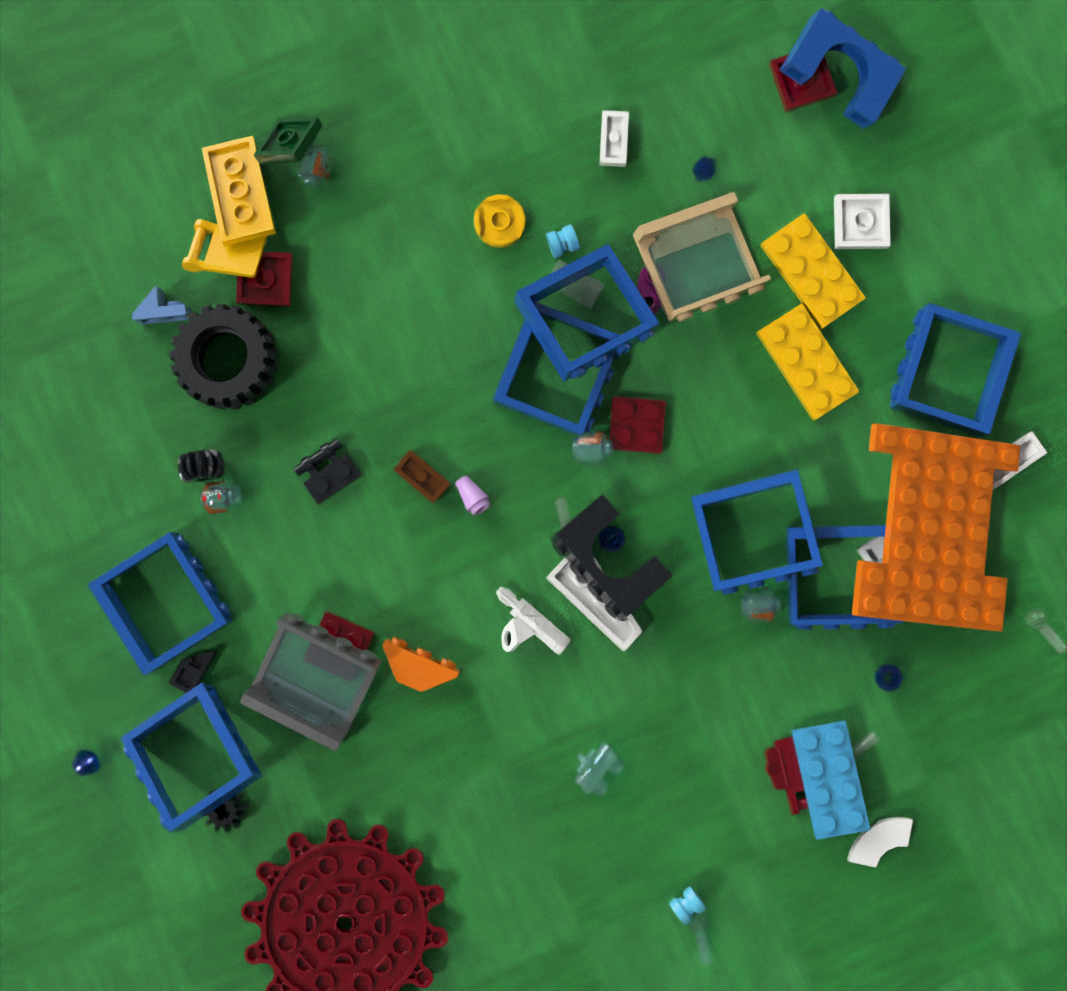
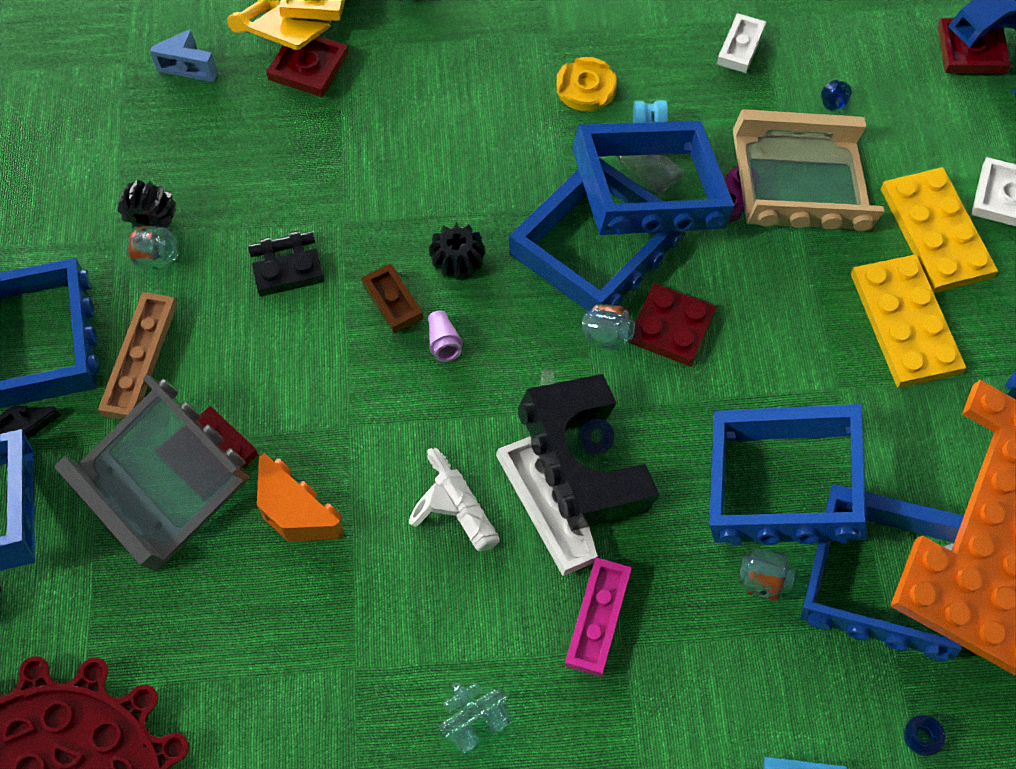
camera: 20 degrees right, 25 degrees down
black tyre [169,304,279,410] -> none
none -> medium nougat plate [98,292,177,420]
none -> black gear [429,222,485,280]
none -> dark pink plate [565,557,632,678]

